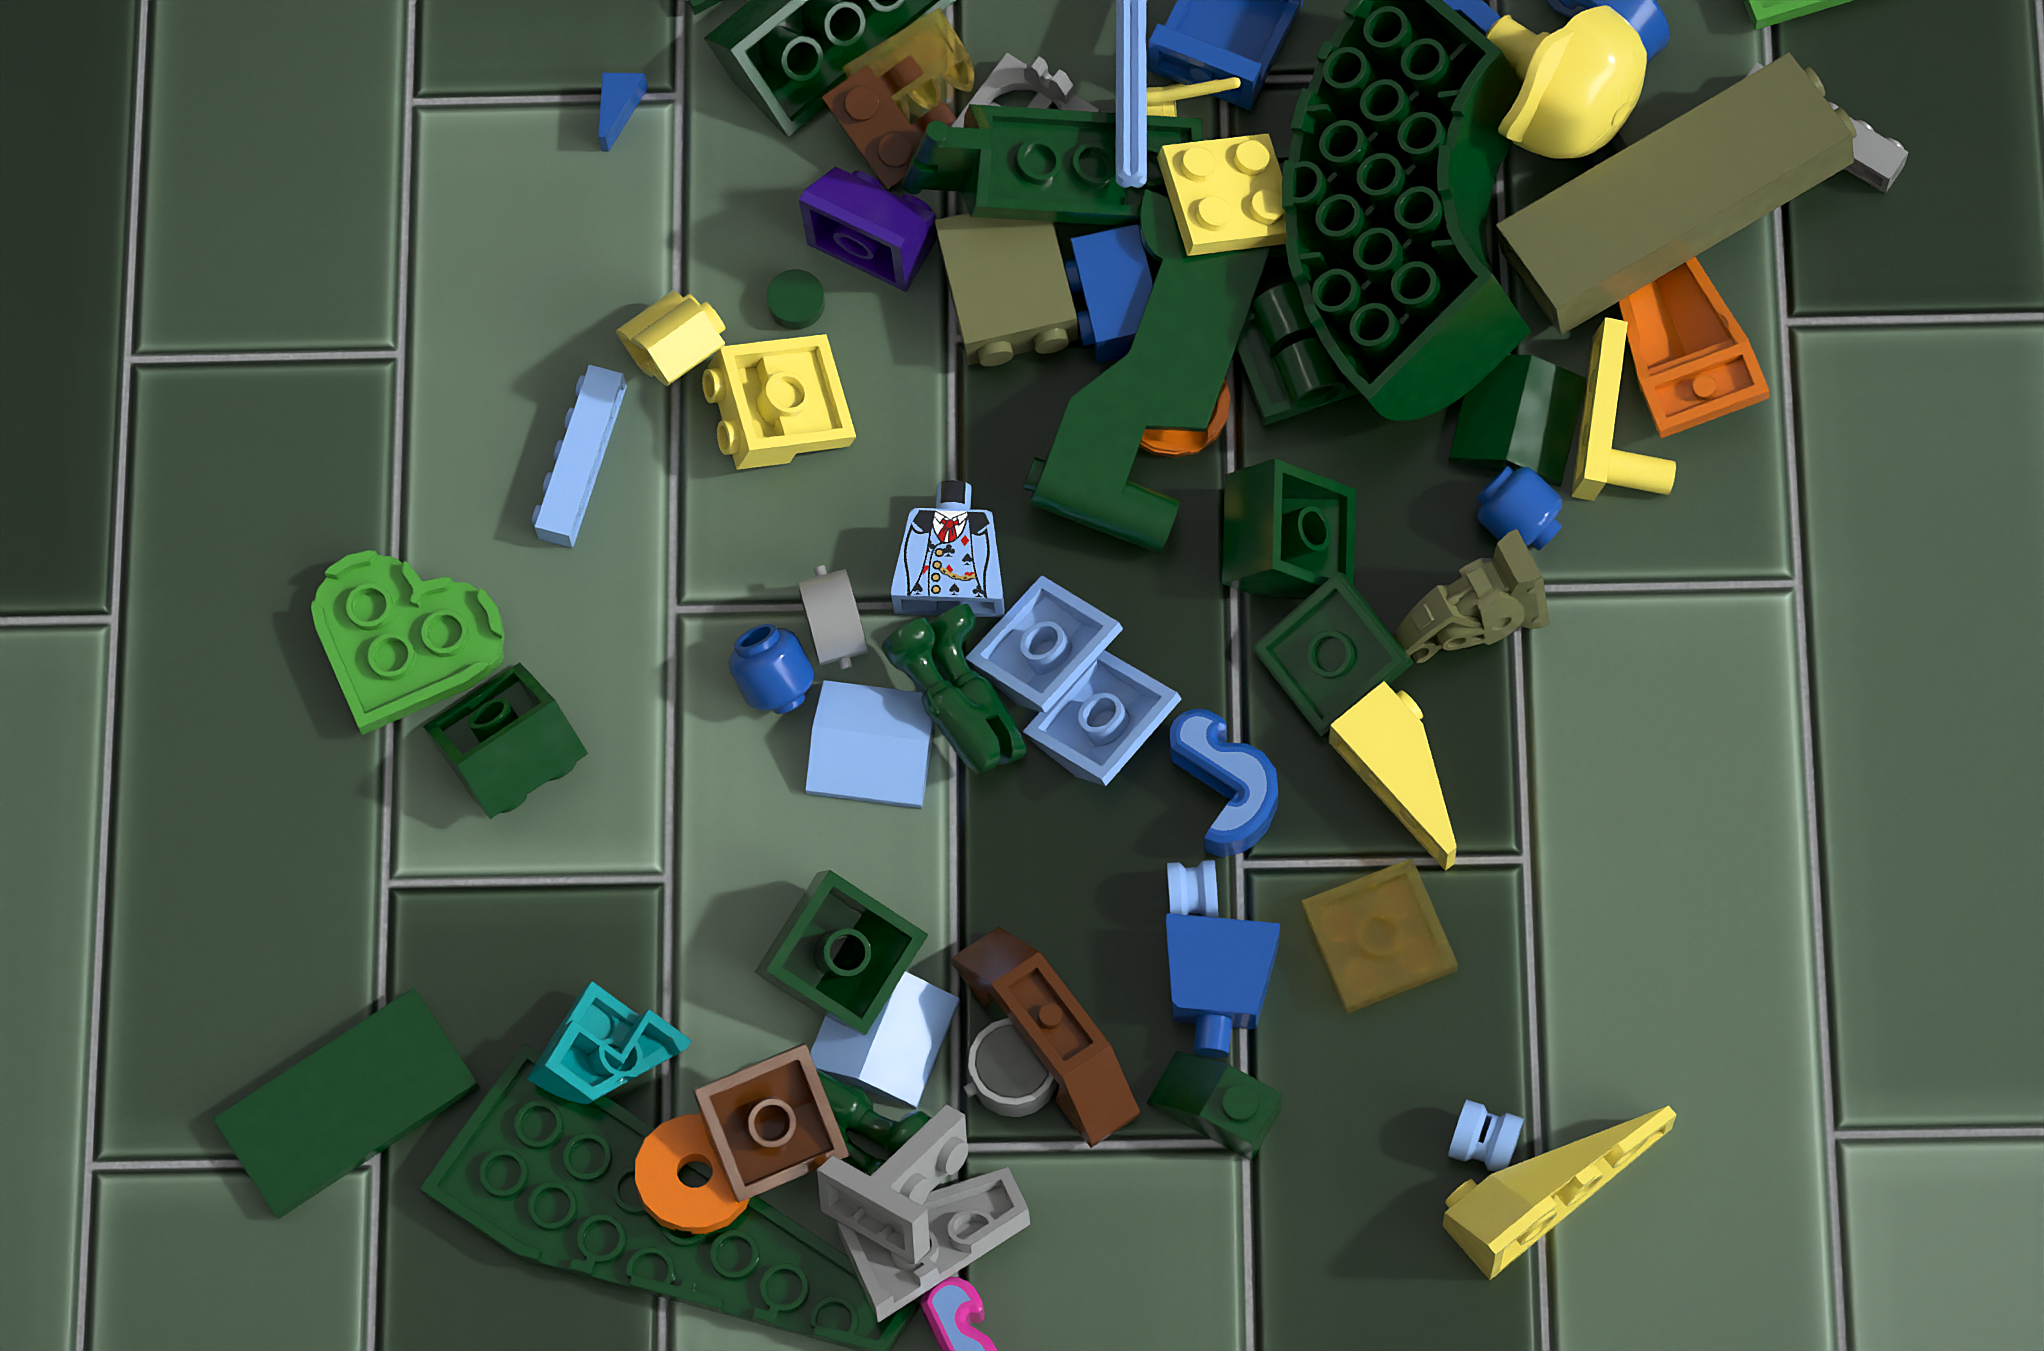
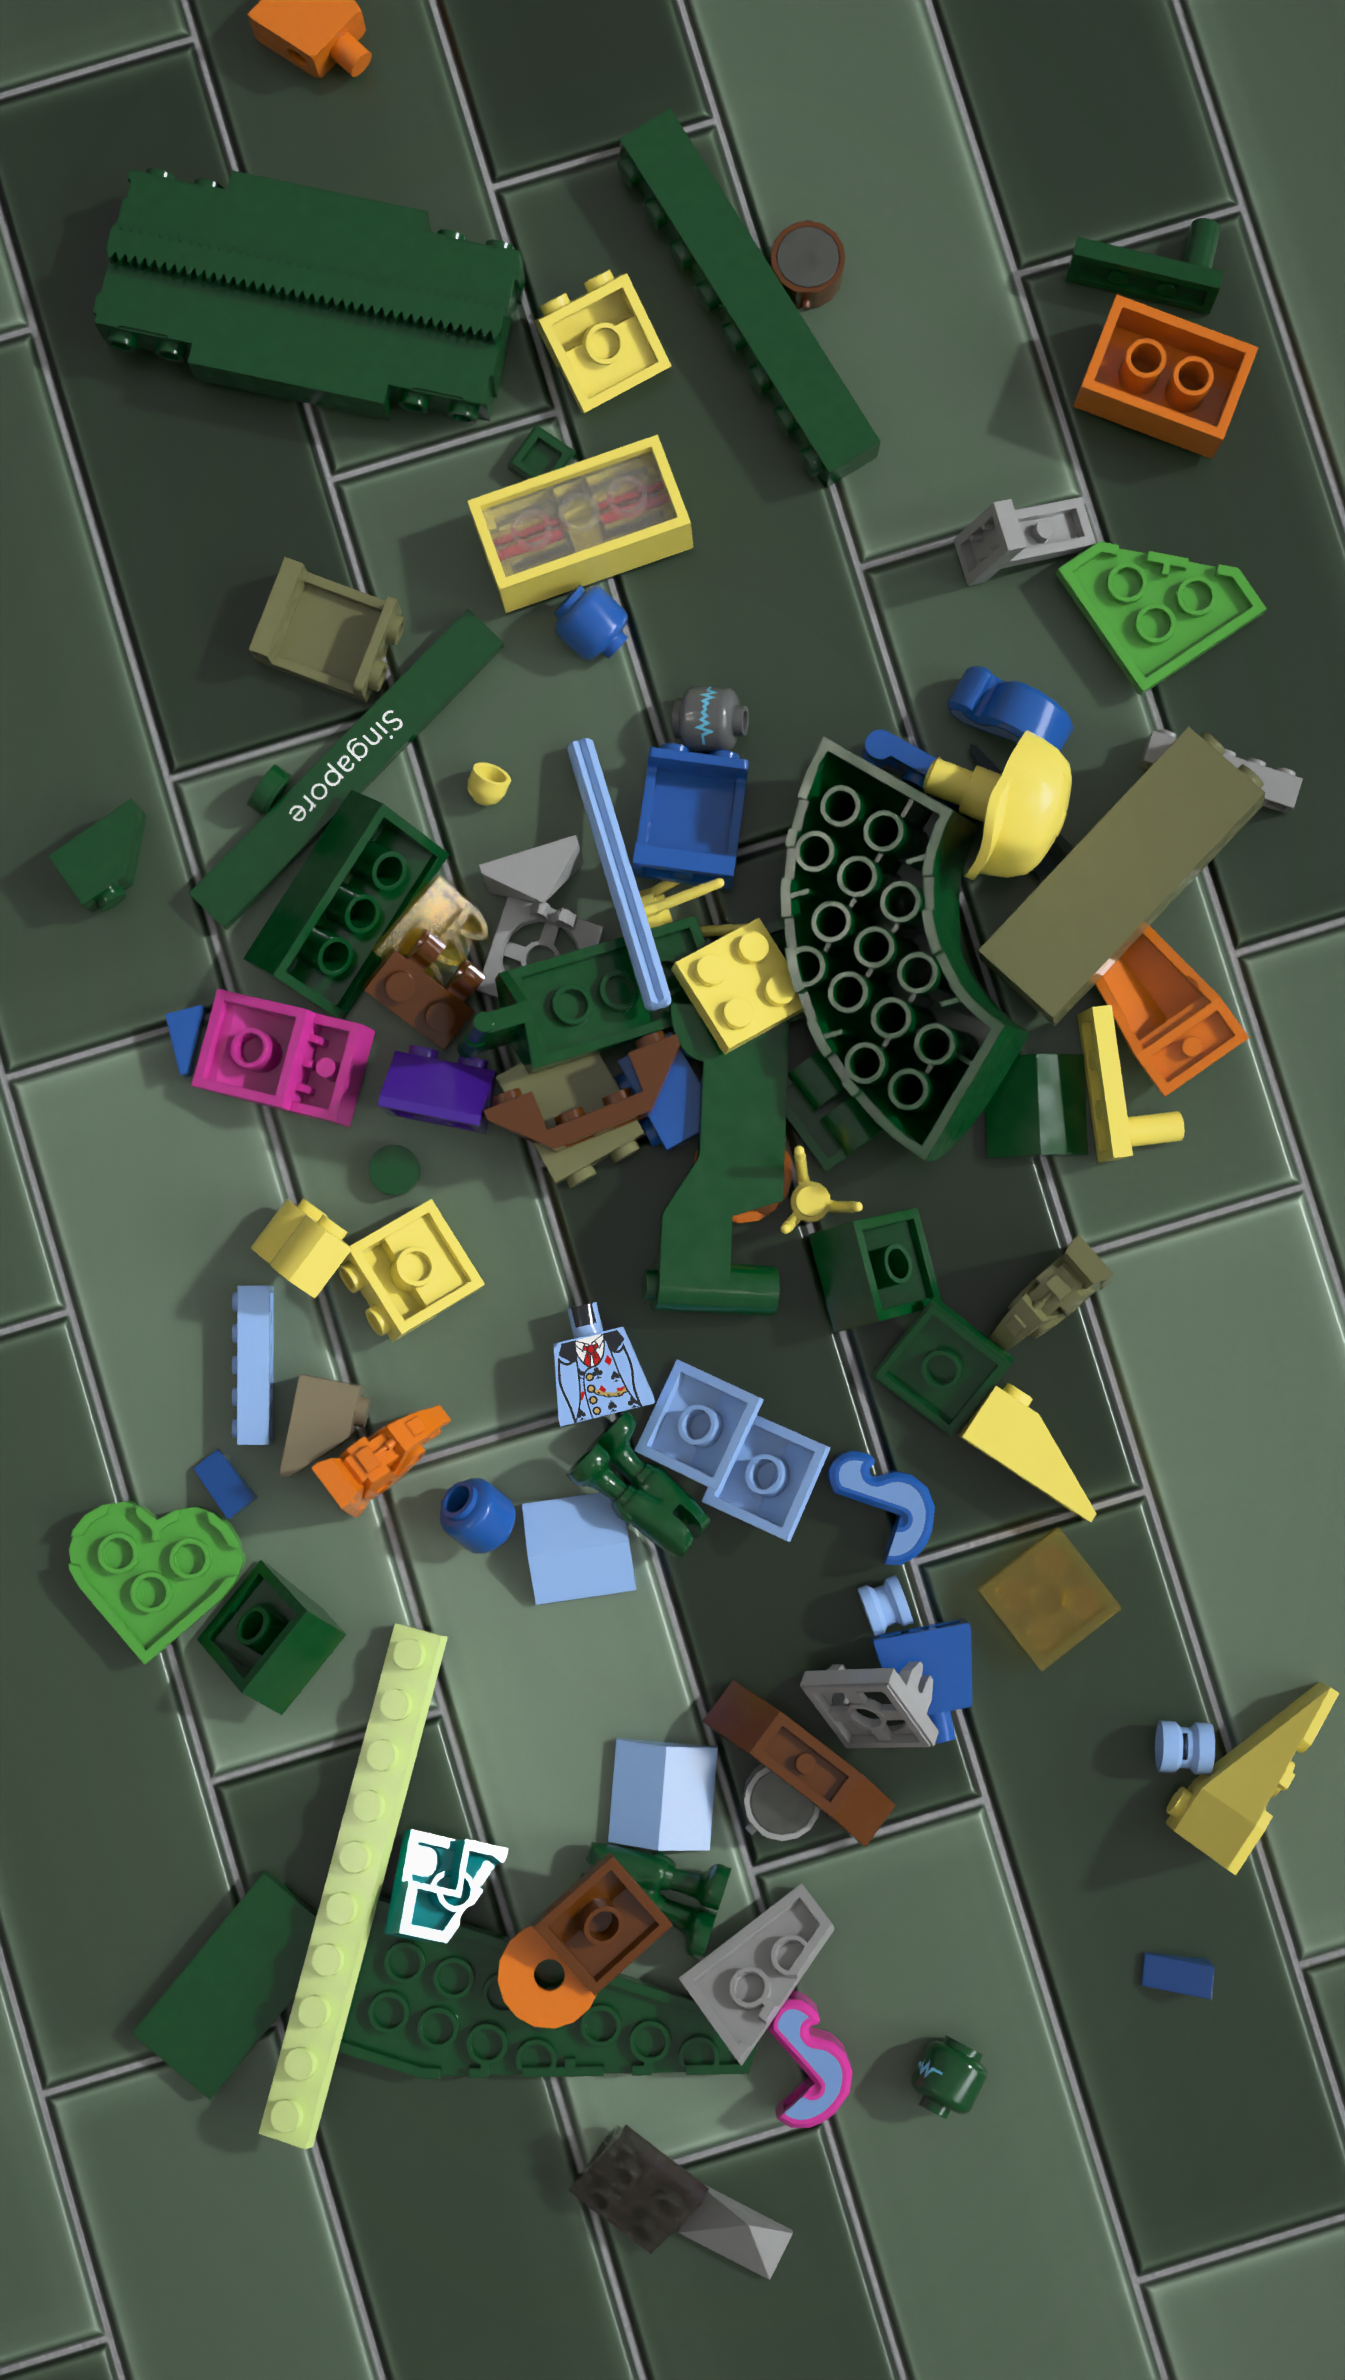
camera: 20 degrees left, 15 degrees up
dark green slope [755,870,929,1036] -> none
light grey piece [798,565,868,669] -> none
light grey bracket [817,1104,968,1264] -> none
dark green slope [1147,1051,1282,1161] -> none
blue head [1475,466,1563,551] -> none
none -> dark pink slope [191,989,375,1128]
none -> blue piece [193,1449,258,1519]
none -> yellowish green plate [259,1623,448,2149]
none -> dark tan slope [279,1374,371,1477]
none -> orange piece [311,1405,452,1518]
none -> light grey slope [479,835,584,903]
none -> reddish brown slope [484,1031,680,1152]
none -> light yellow plant [781,1146,863,1234]
none -> light grey piece [800,1661,939,1748]

